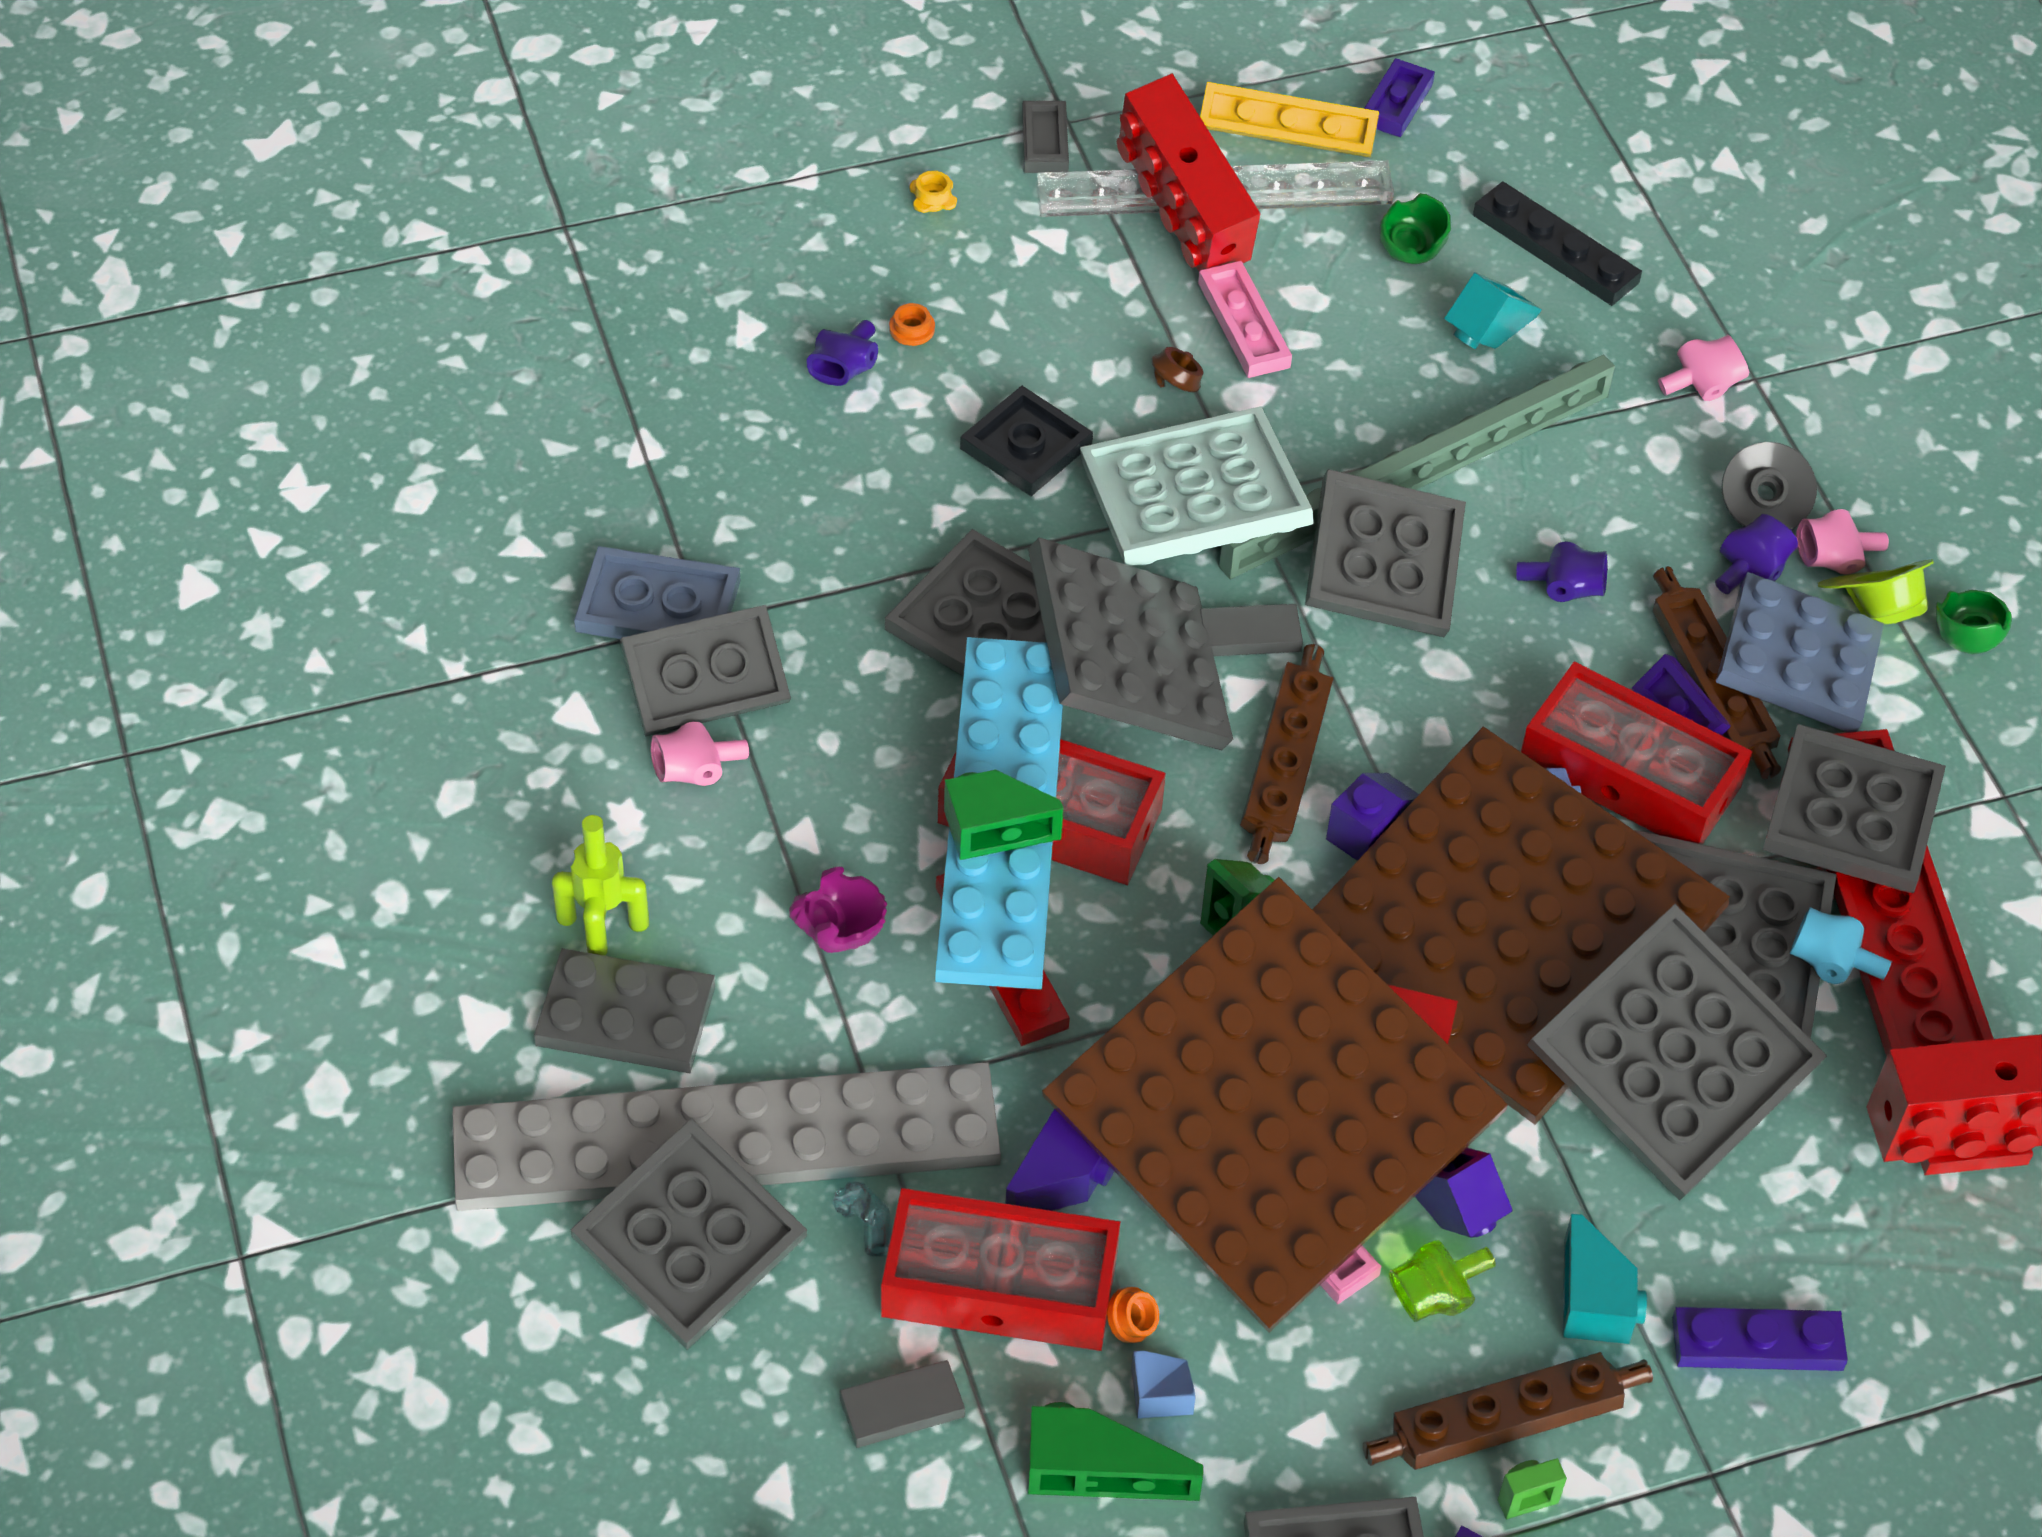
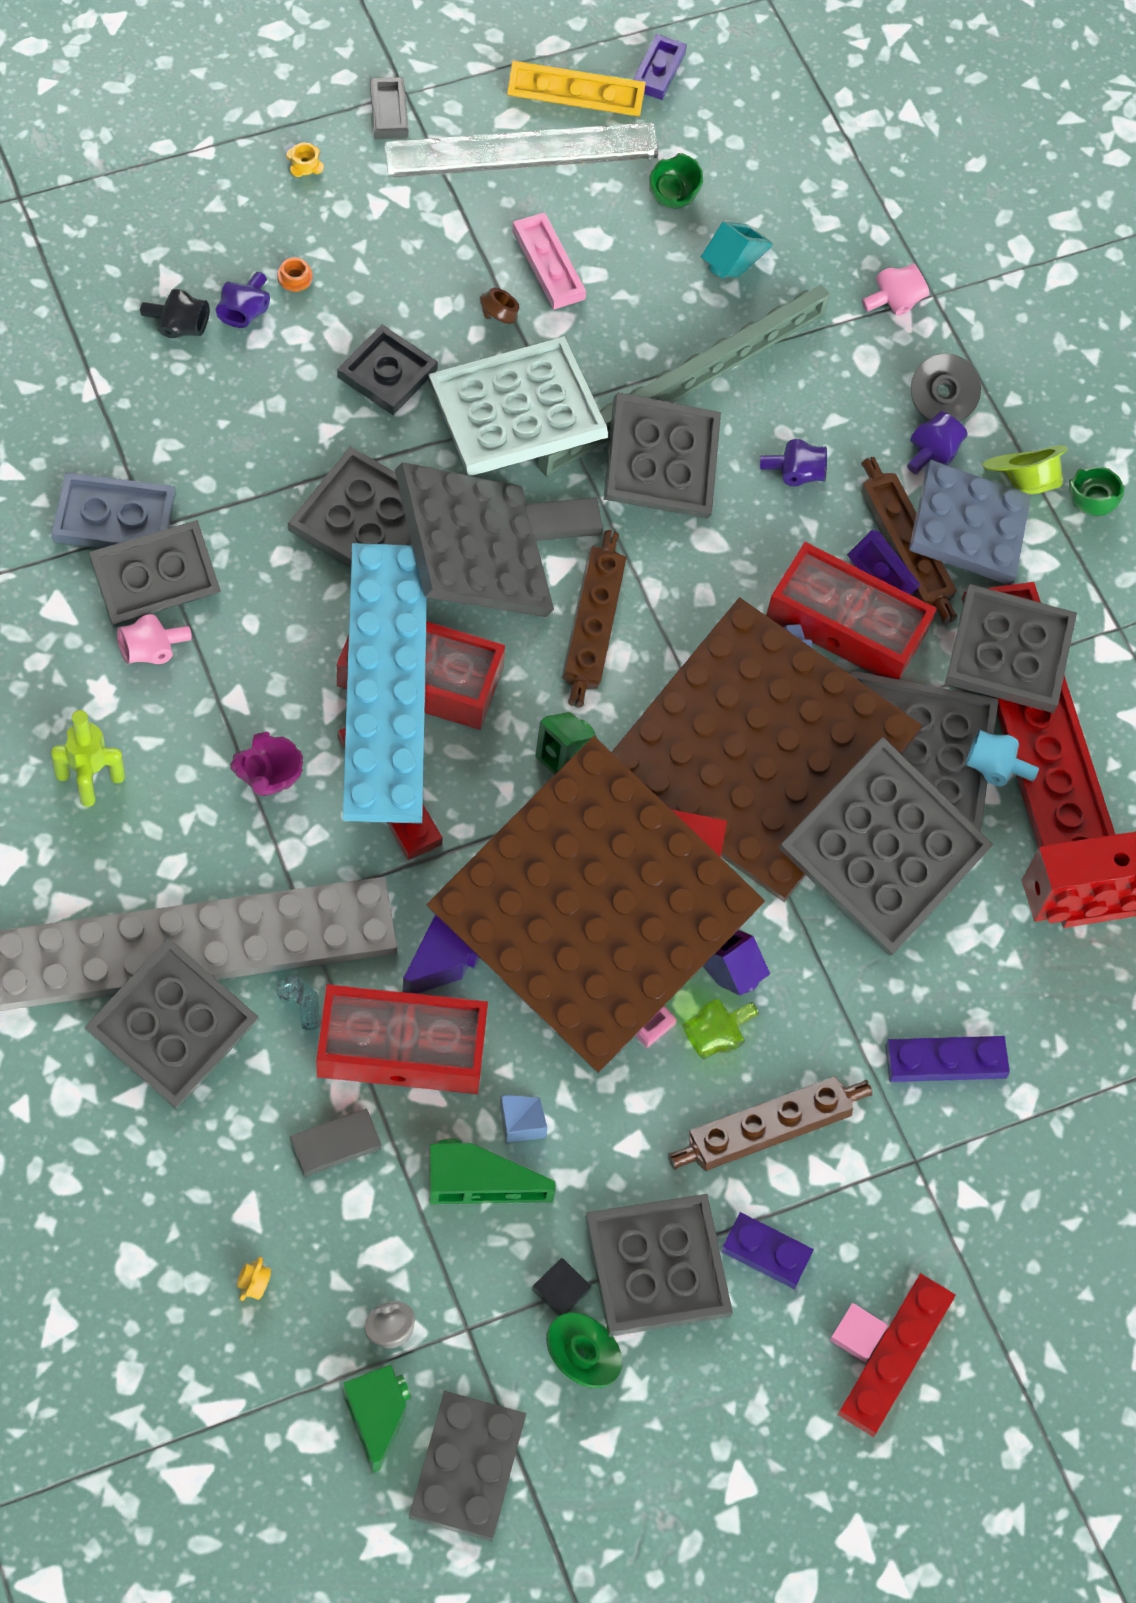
camera: 10 degrees left, 10 degrees up
dark grey plate [534,948,715,1074] -> none
green slope [944,769,1063,860] -> none
orange plate [1107,1287,1159,1343] -> none
red brick [1116,73,1261,272] -> none
dark purple slope [1326,773,1419,861] -> none
black plate [1473,181,1642,306] -> none
bright green plate [1497,1458,1567,1520] -> none
teal slope [1563,1214,1647,1344] -> none
bright pink piece [1796,509,1889,575] -> none
none -> black piece [140,289,210,338]

